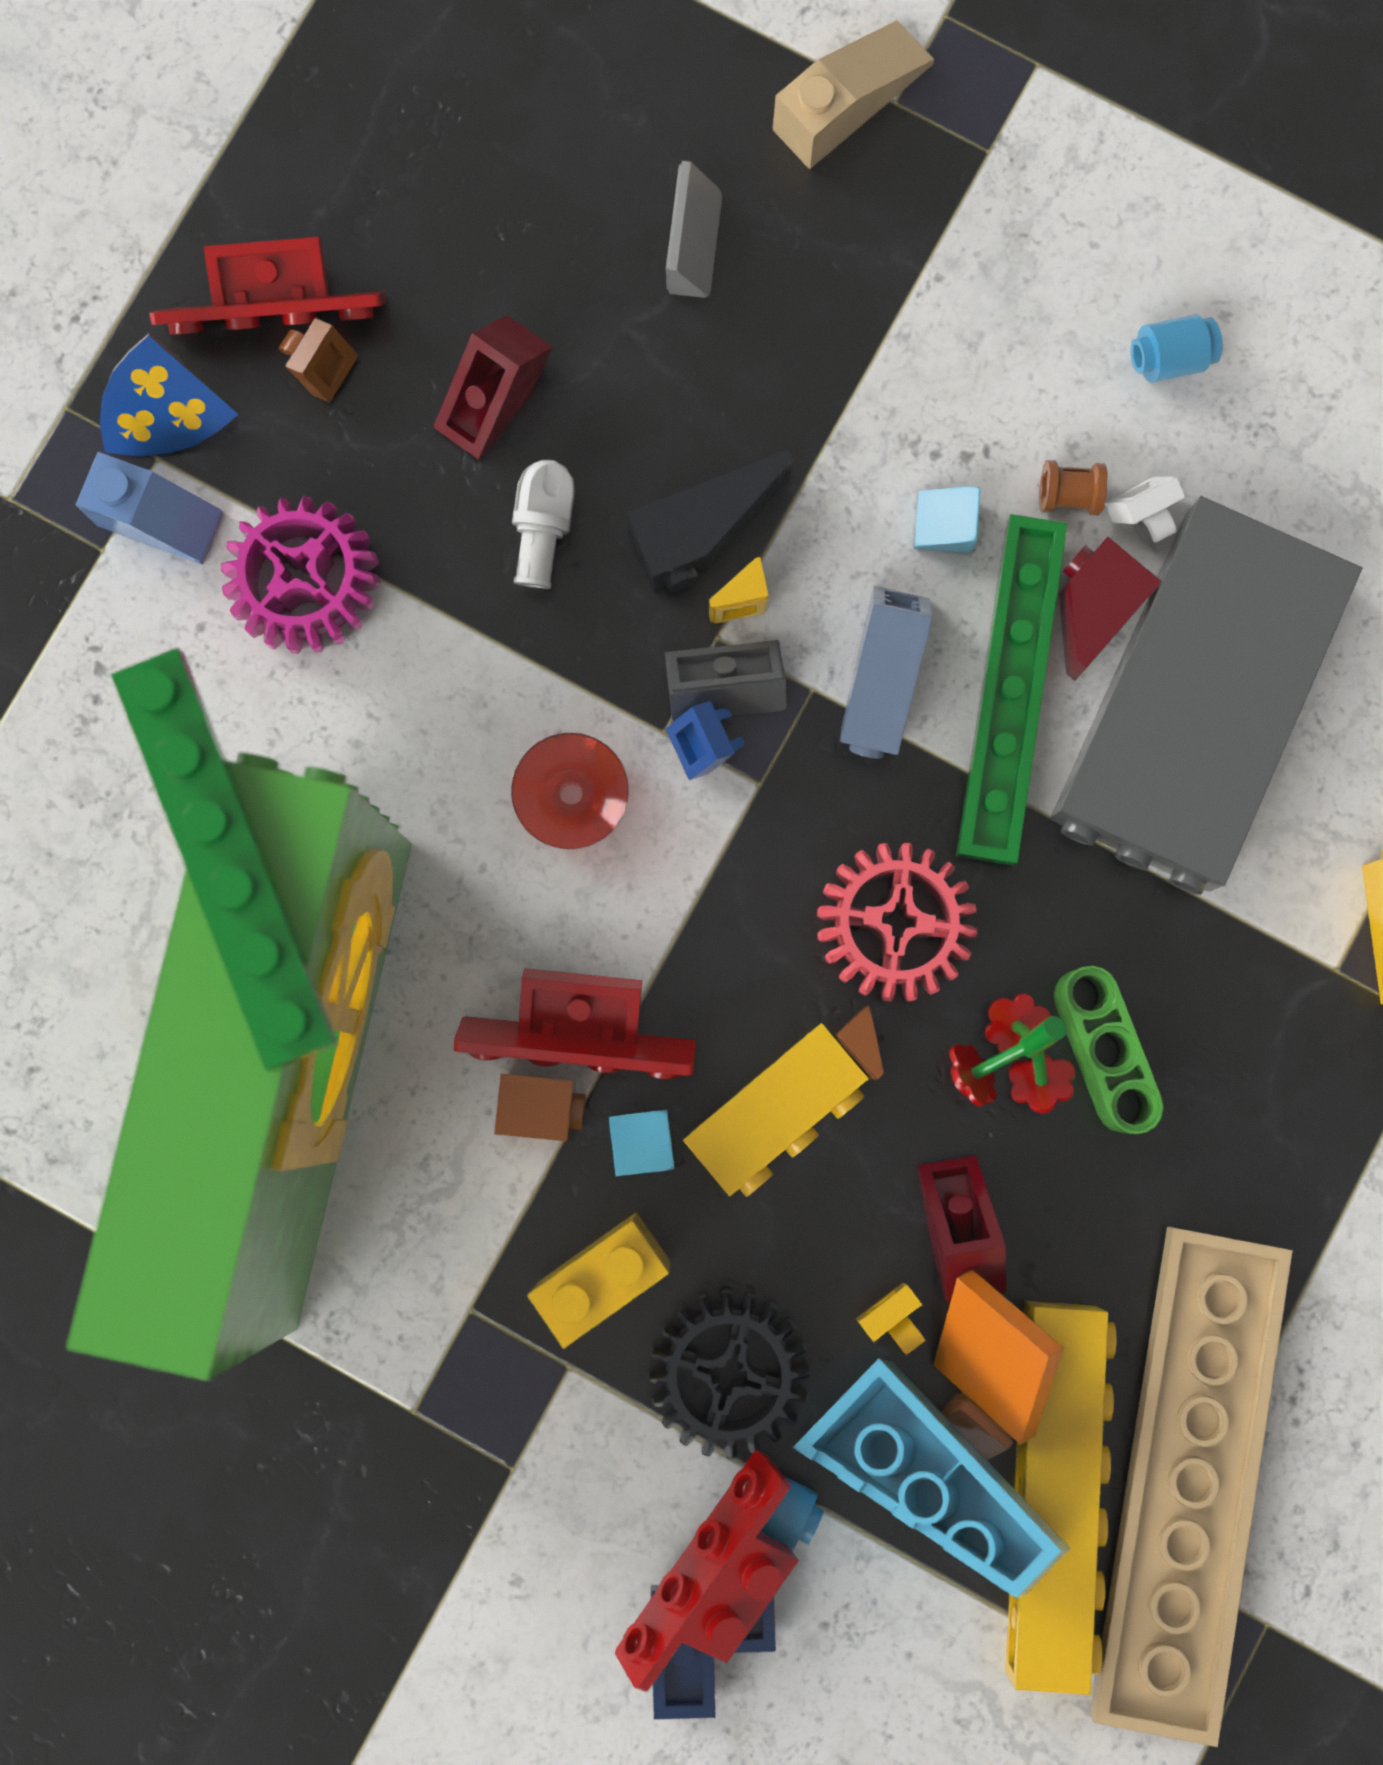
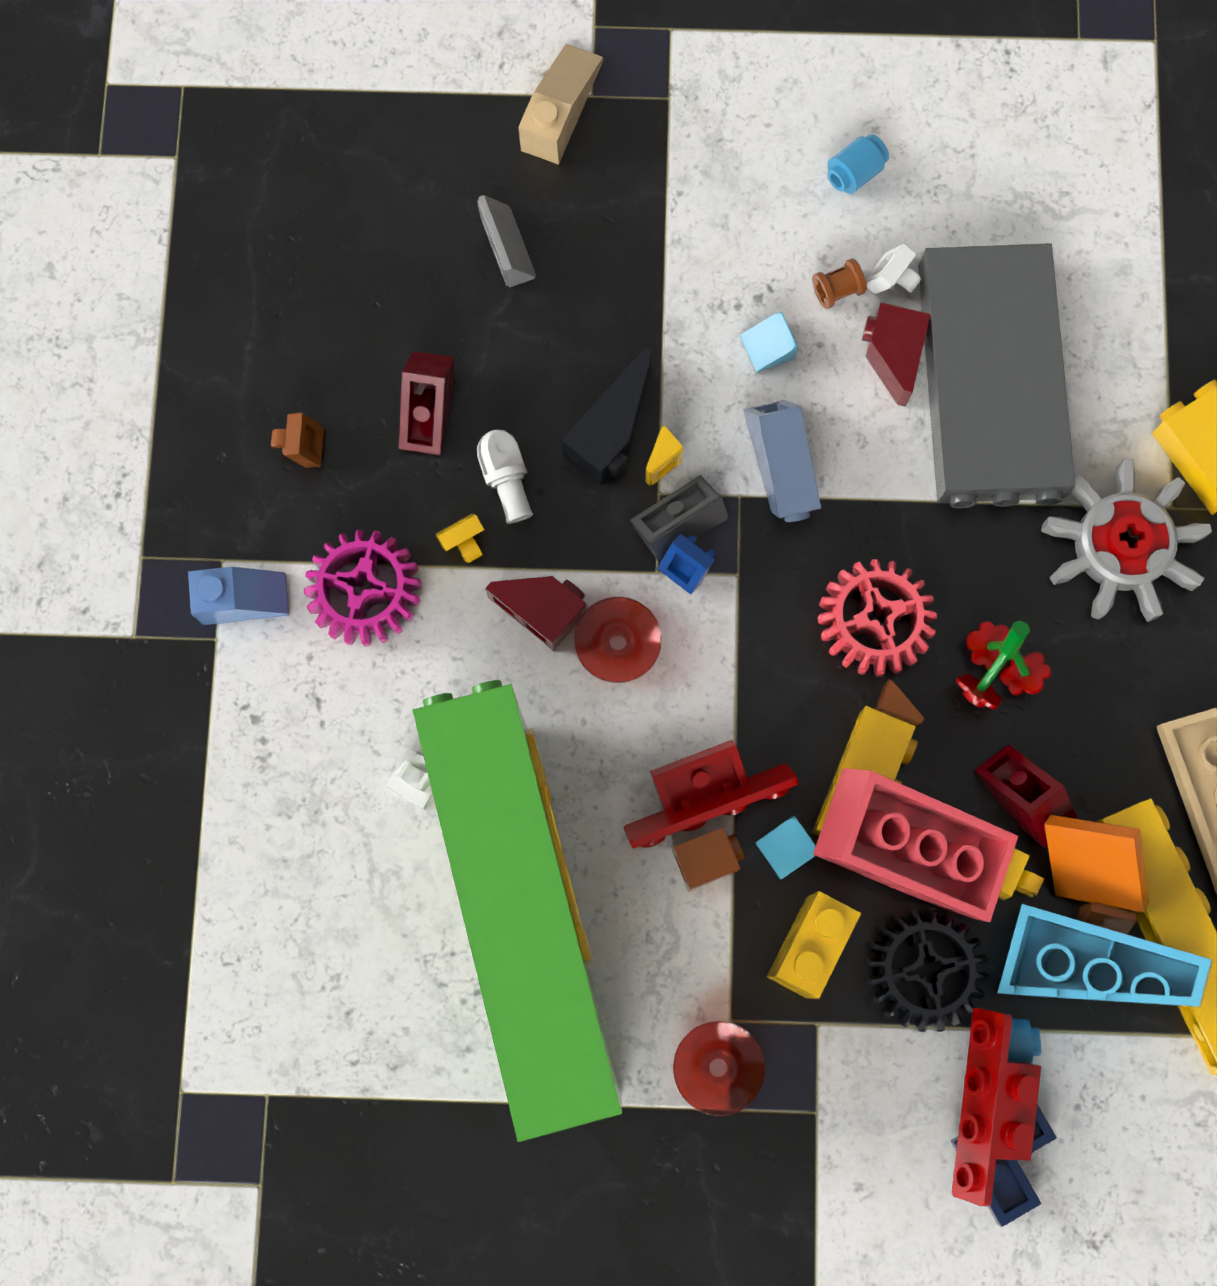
camera: 25 degrees left, 5 degrees down
blue shield [100,332,239,456] -> none
green plate [110,647,338,1071] -> none
red bracket [149,236,386,334] -> none
green plate [956,514,1068,866] -> none
bright green beam [1053,966,1163,1134] -> none
none -> yellow tile [435,514,484,563]
none -> dark red slope [485,576,587,651]
none -> clear red dish [673,1021,765,1116]
none -> coral brick [813,768,1018,922]
none -> light grey gear [1041,459,1212,622]

